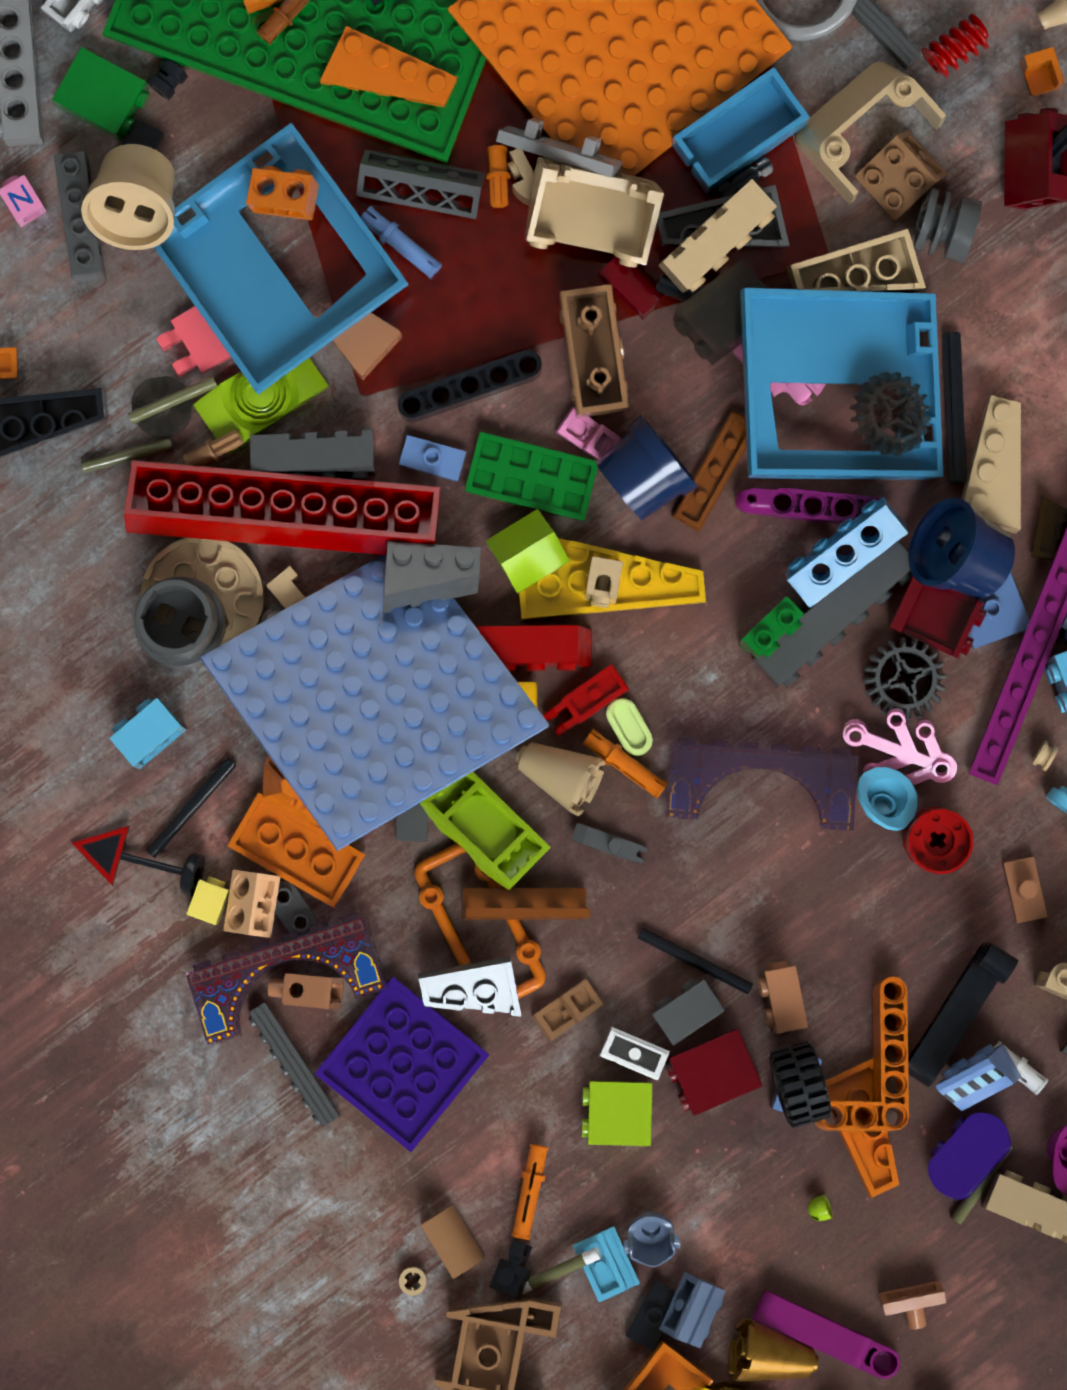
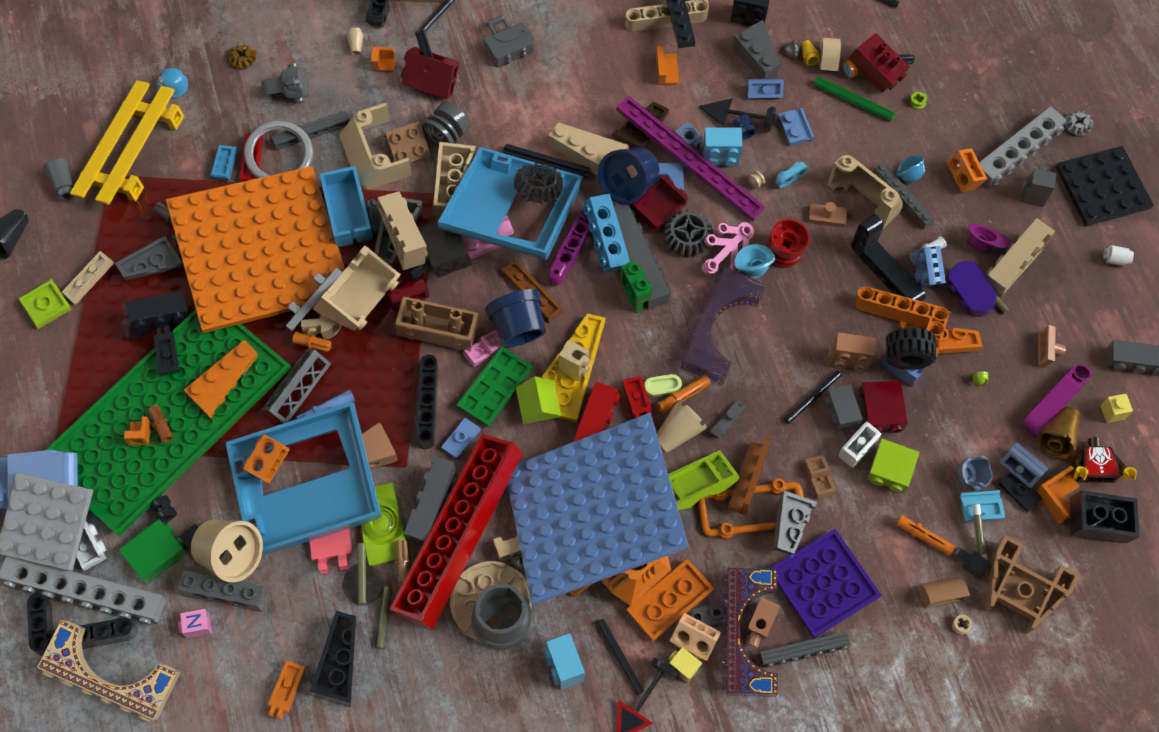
camera: 70 degrees left, 20 degrees down
dark grey wedge [383,541,481,613] -> none
red piece [921,13,989,78] -> none

